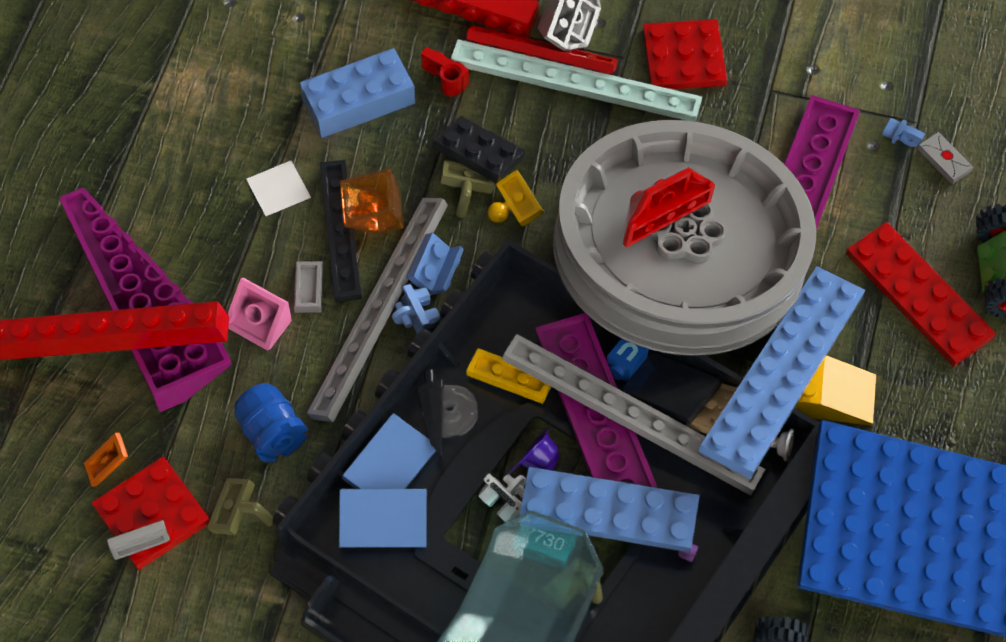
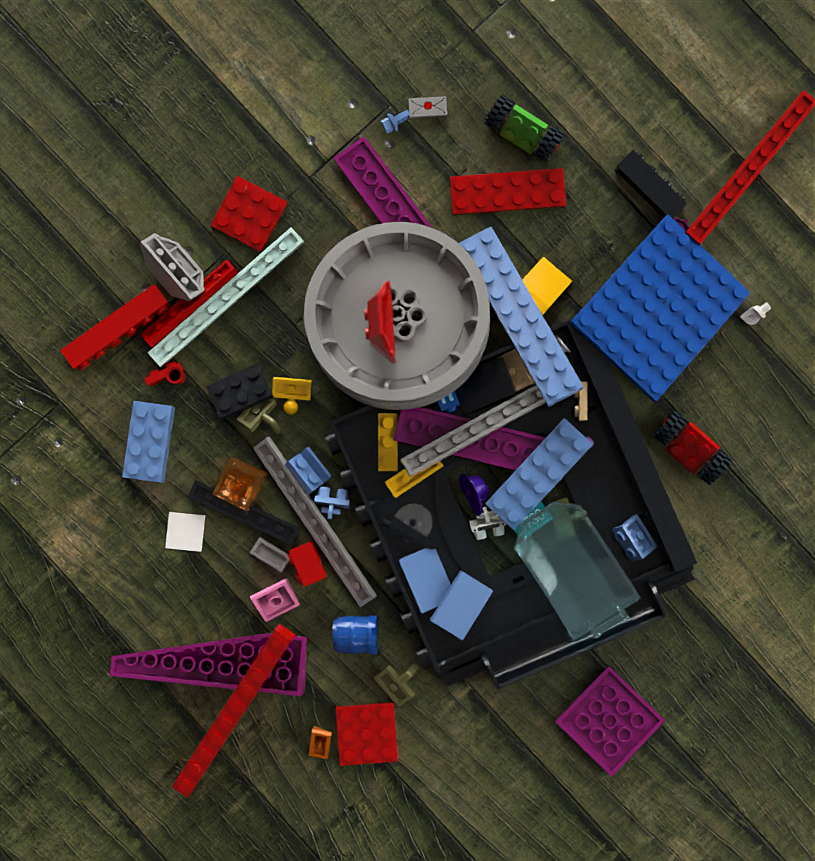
camera: 55 degrees left, 25 degrees up
light grey tile [107,520,170,560] -> none
none -> red brick [287,541,328,587]
none -> yellow plate [378,413,398,471]
none -> tan plate [574,382,587,422]

